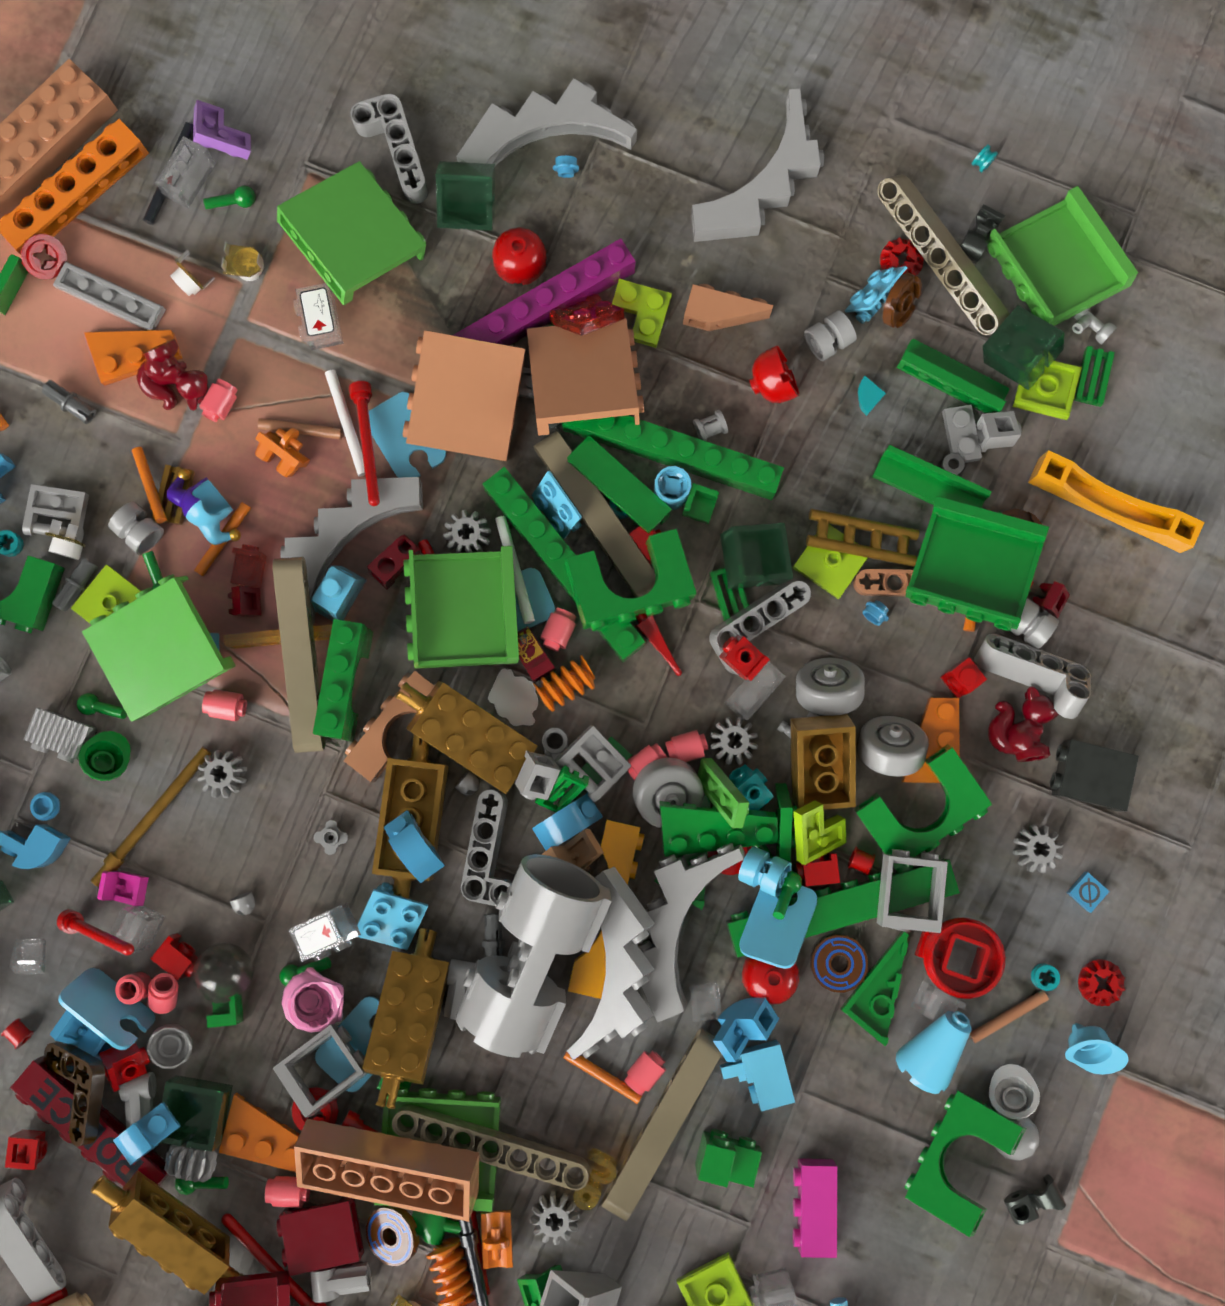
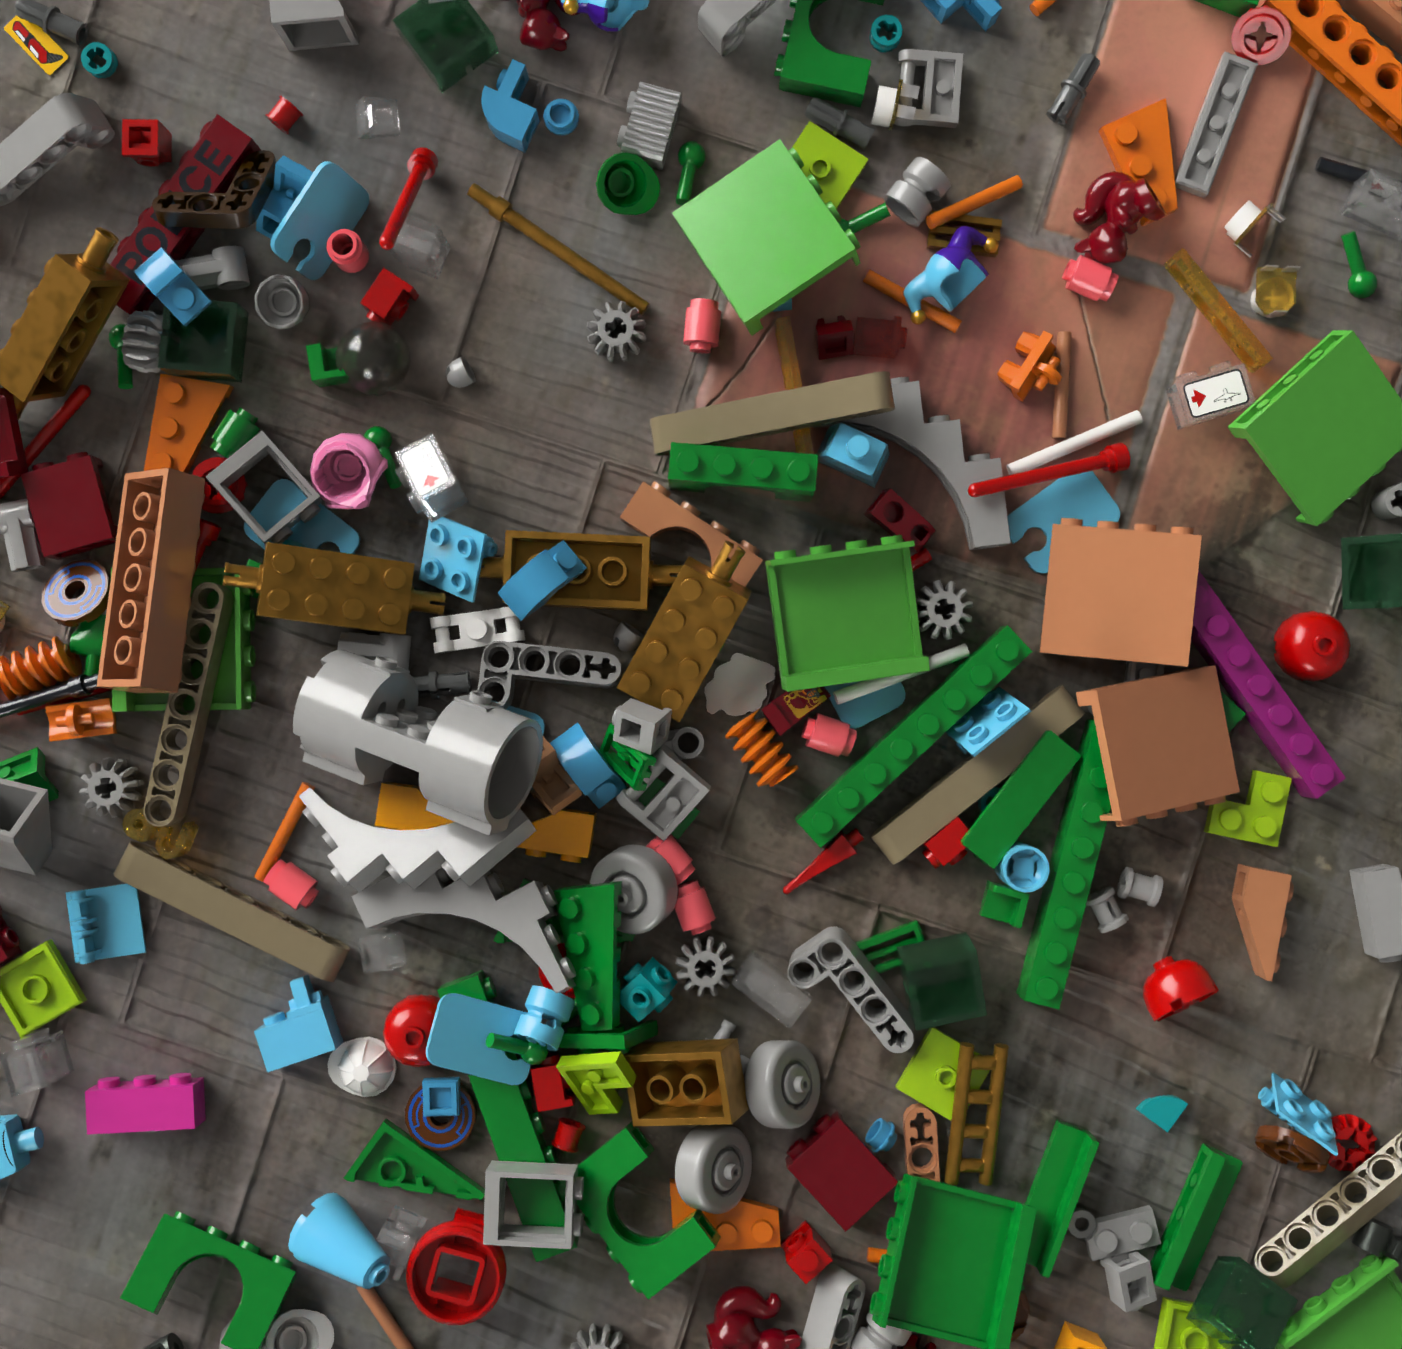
camera: 90 degrees right, 5 degrees up
dark pink bracket [97,871,149,906] -> none
red brick [99,1042,150,1092] -> none
coral brick [147,973,179,1014] -> none
coral brick [265,1176,310,1208] -> none
light grey plate [314,820,348,855] -> none
clear red plate [549,294,625,336] -> none
green arch [564,529,697,631] -> none
green brick [695,1129,762,1188] -> none
bright green plate [698,758,749,828] -> none
dark azure brick [713,998,779,1062] -> none
red brick [719,635,770,681] -> none
light grey wheel [804,310,857,361] -> none
none -> medium azure hinge [66,884,147,964]
none -> green brick [210,407,261,458]
none -> white piece [327,1036,397,1097]
none -> dark azure tile [422,1077,461,1117]
none -> white plate [429,606,525,654]
none -> dark red panel [785,1111,898,1232]
none -> light grey bush [1117,866,1163,907]
none -> clear yellow tile [1164,248,1273,373]

